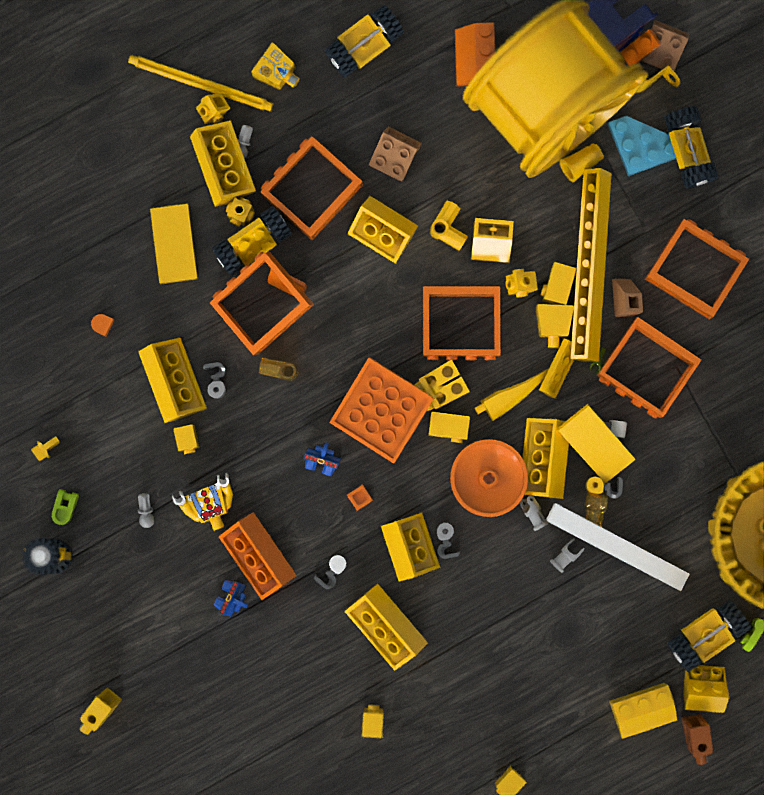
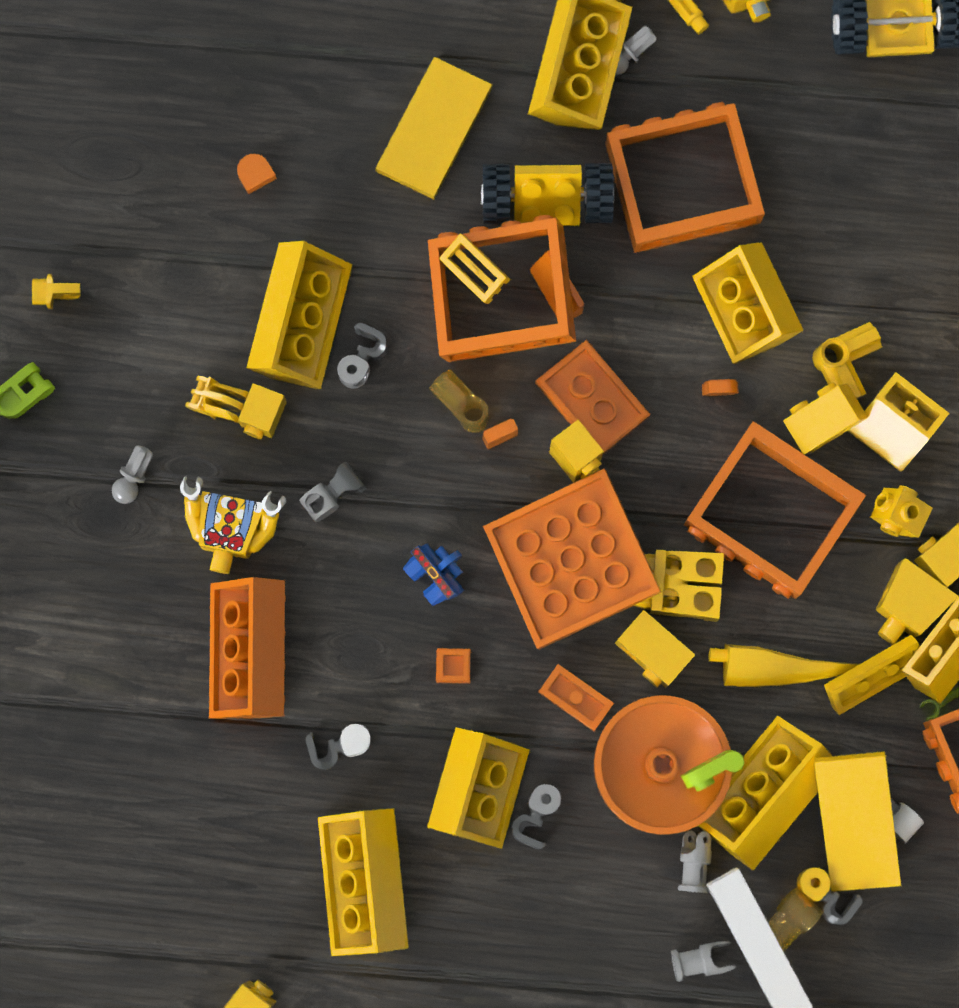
camera: 30 degrees right, 5 degrees down
blue hips [214,580,248,617] -> none
yellow brick [226,198,255,227] -> none
medium nougat bracket [369,126,422,181] -> none
none -> yellow arm [185,376,249,423]
none -> leg [299,462,367,522]
none -> yellow tile [439,233,510,304]
none -> orange tile [483,419,518,449]
none -> orange tile [535,340,650,454]
none -> orange plate [538,664,614,732]
none -> yellow brick [549,419,604,483]
none -> lime plate [681,750,744,791]
none -> orange tile [702,379,739,396]
none -> yellow brick [783,382,868,455]

